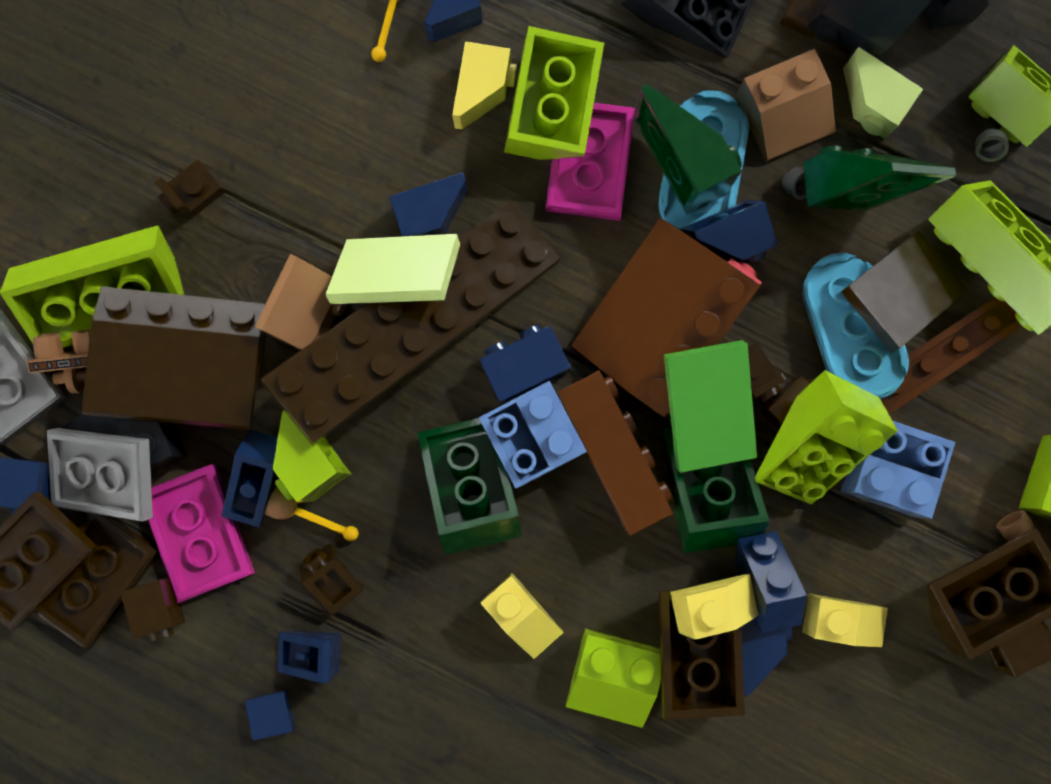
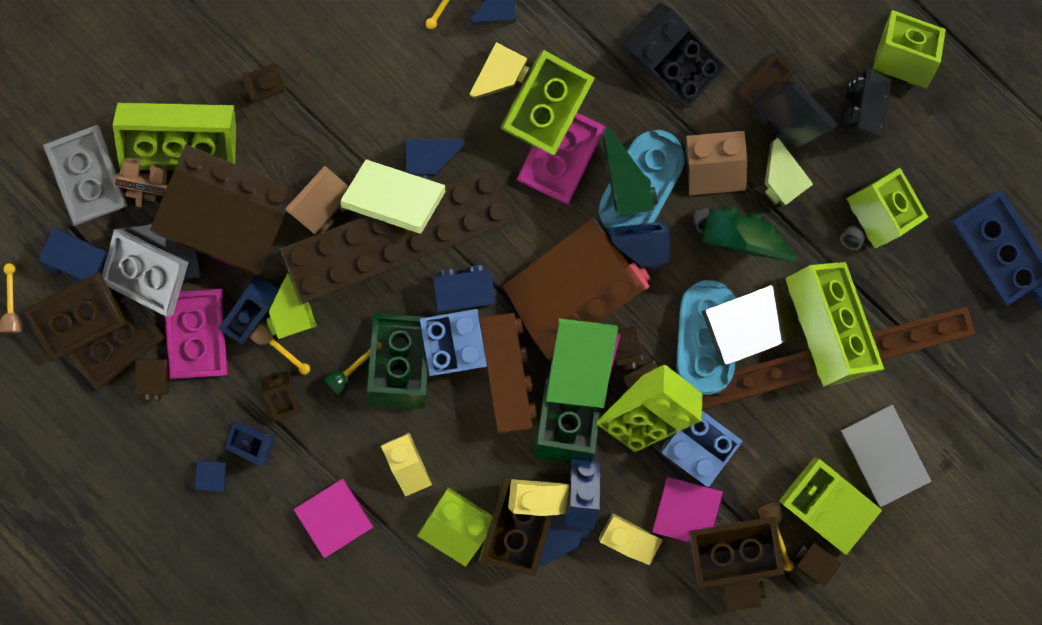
camera: 10 degrees right, 5 degrees up
none -> dark pink tile [294,478,374,558]
none -> dark green hinge [323,342,382,396]
none -> dark pink tile [652,476,723,542]

